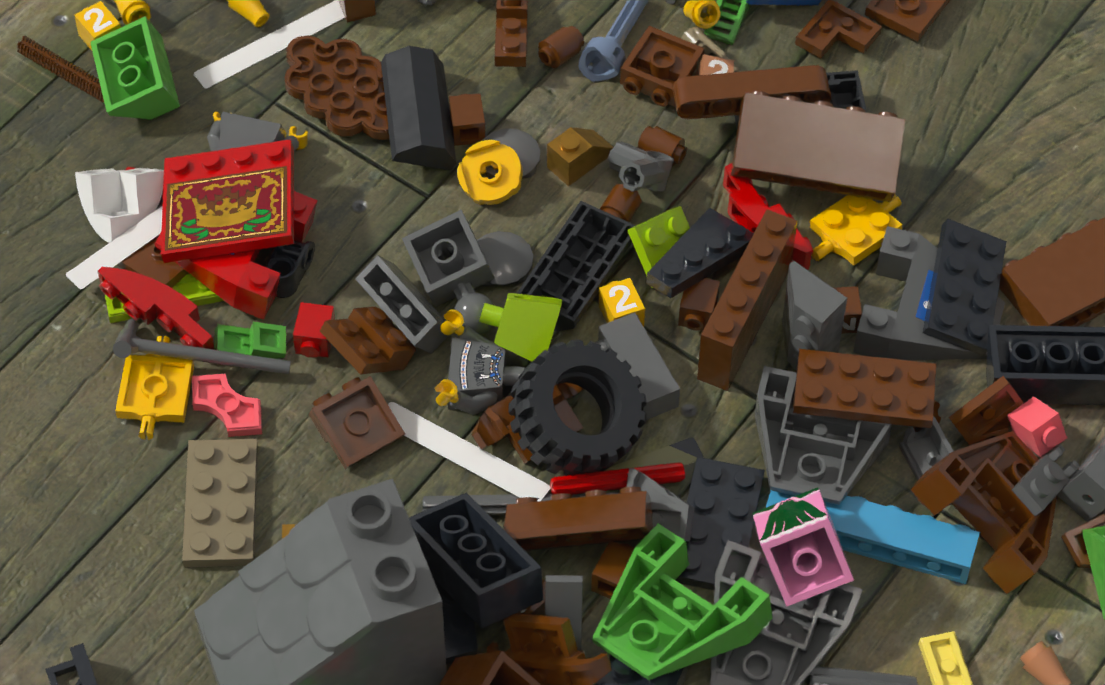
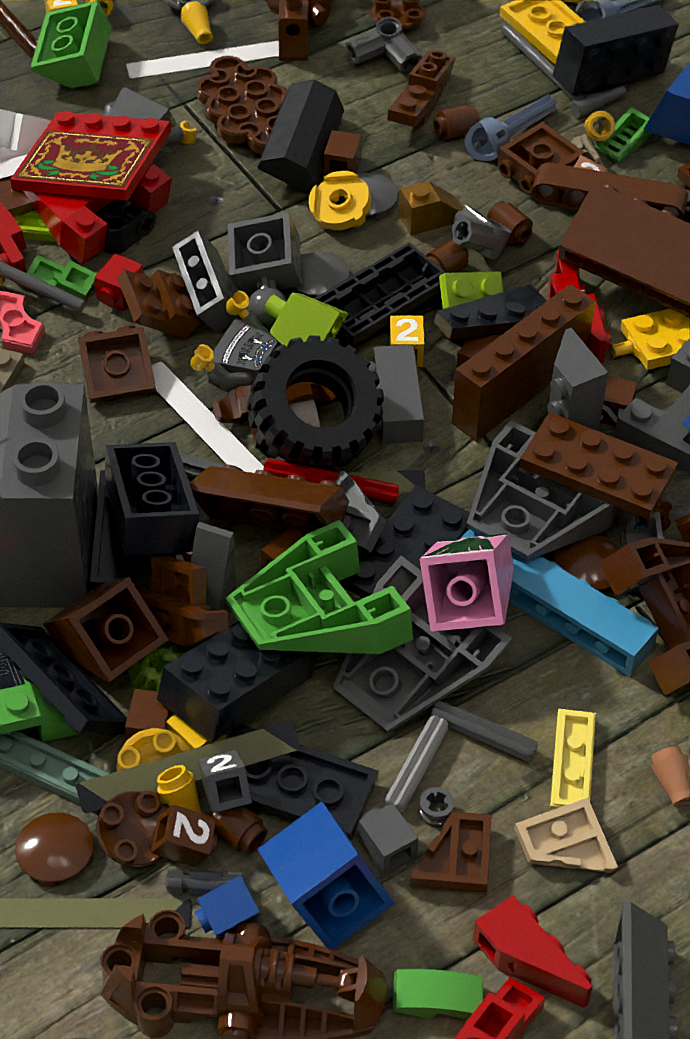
camera: 20 degrees right, 5 degrees down
none -> reddish brown dish [554,535,620,591]

